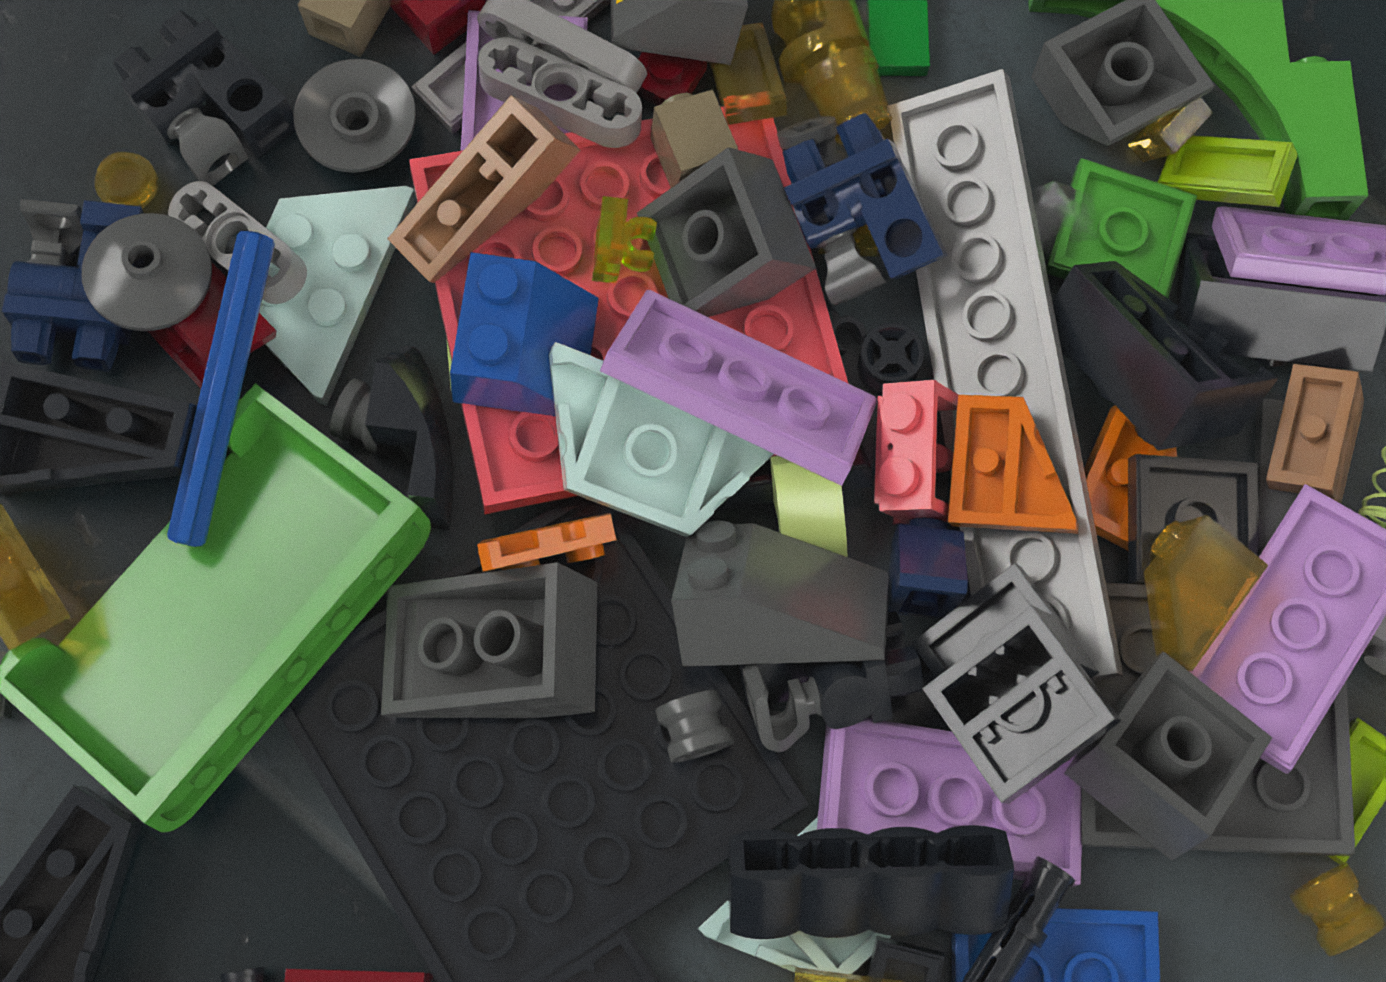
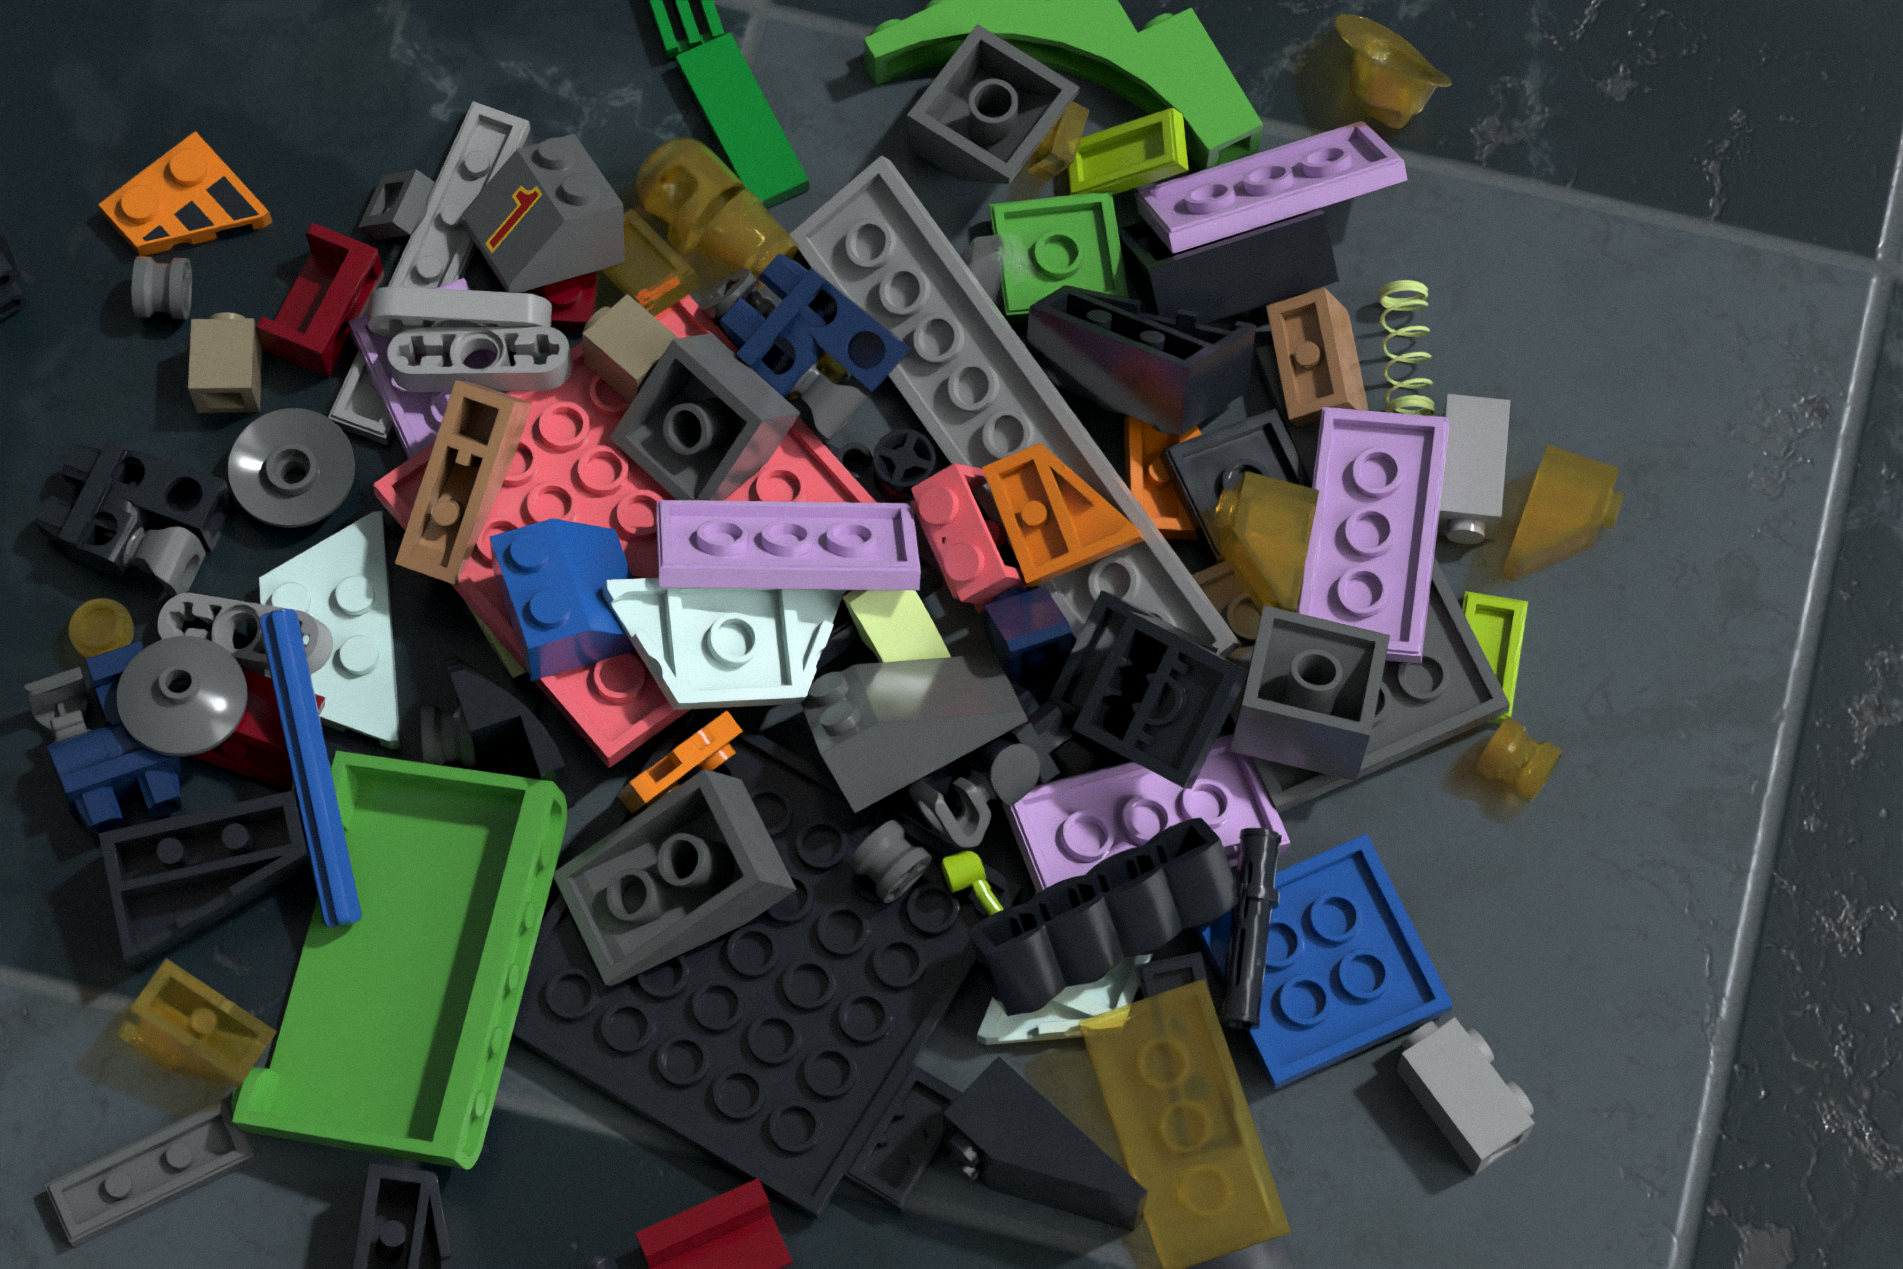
camera: 25 degrees left, 5 degrees down
clear neon green tile [592,196,657,283] -> none
none -> lime hand [941,850,1004,916]

